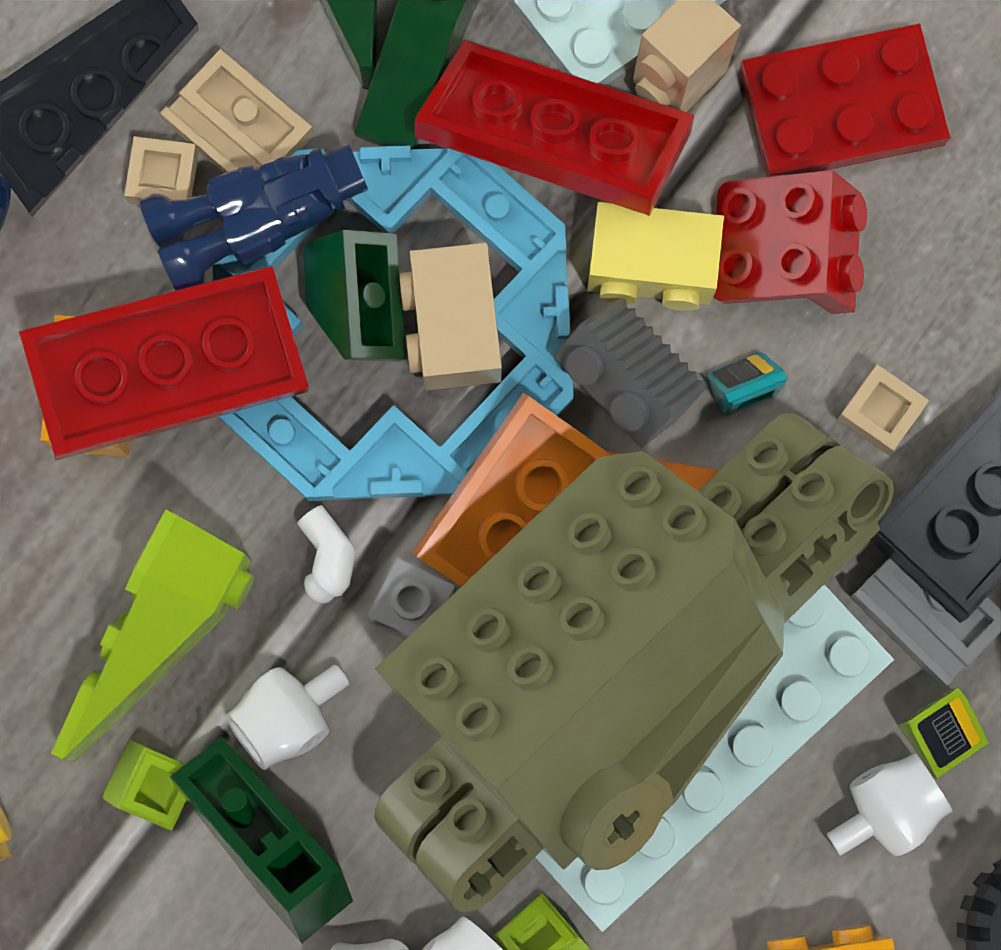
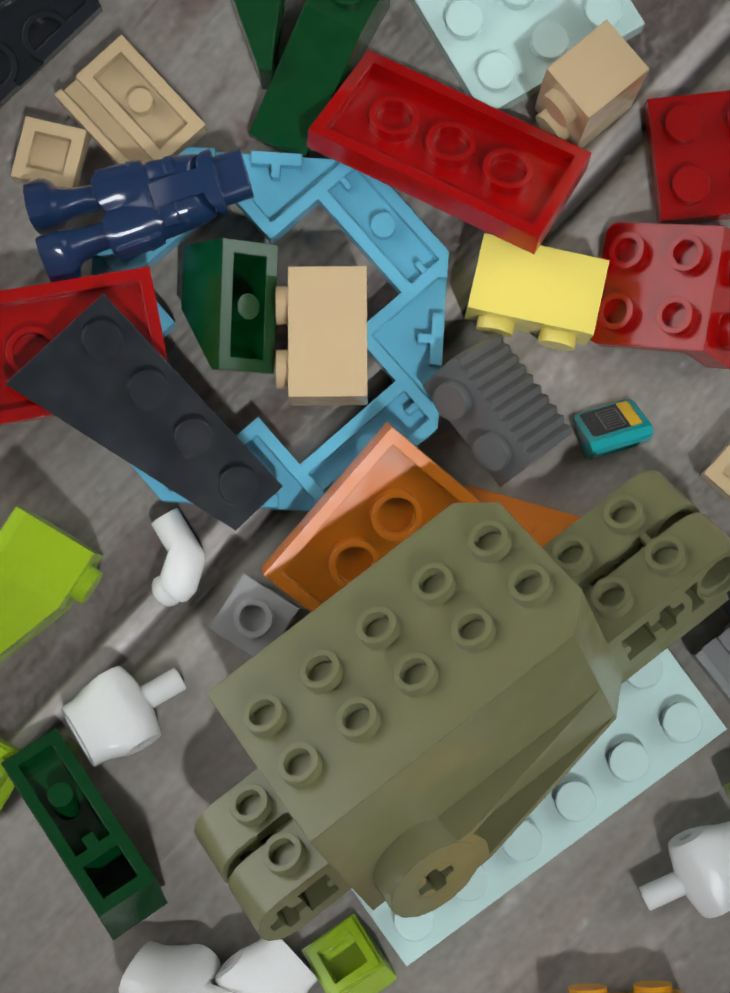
camera: 10 degrees right, 5 degrees up
none -> black wing [5,293,283,531]

